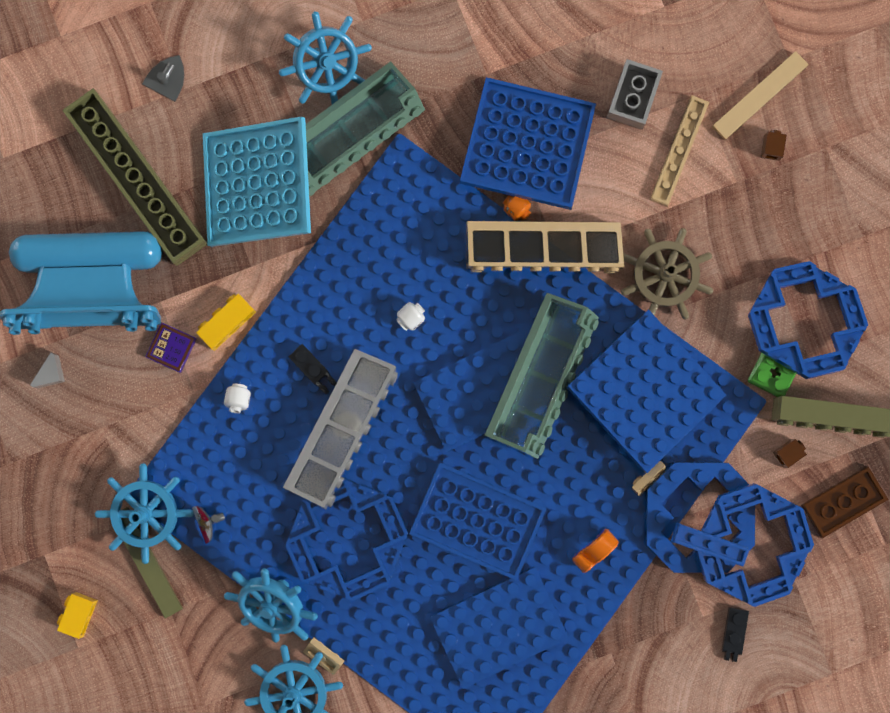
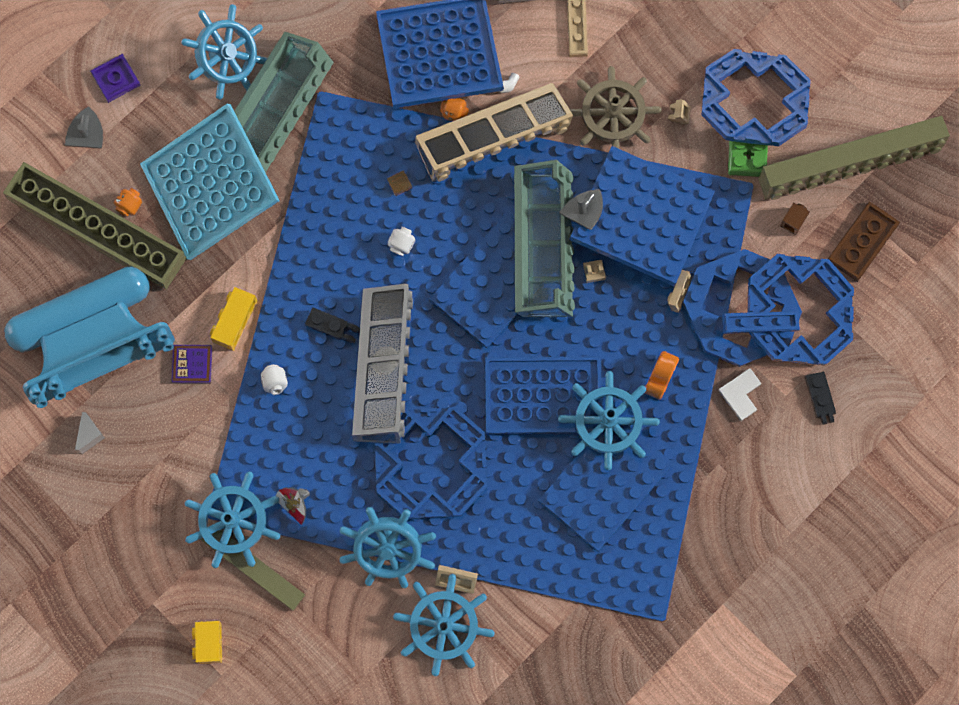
camera: 25 degrees left, 10 degrees down
none -> dark purple tile [90,54,141,103]
none -> orange head [114,188,142,217]
none -> clear orange tile [387,170,412,196]
none -> white arm [497,73,520,93]
none -> dark azure piece [558,371,660,471]
none -> dark grey shield [559,189,603,230]
none -> tan tile [583,260,606,283]
none -> tan tile [668,100,691,124]
none -> white tile [718,369,761,421]

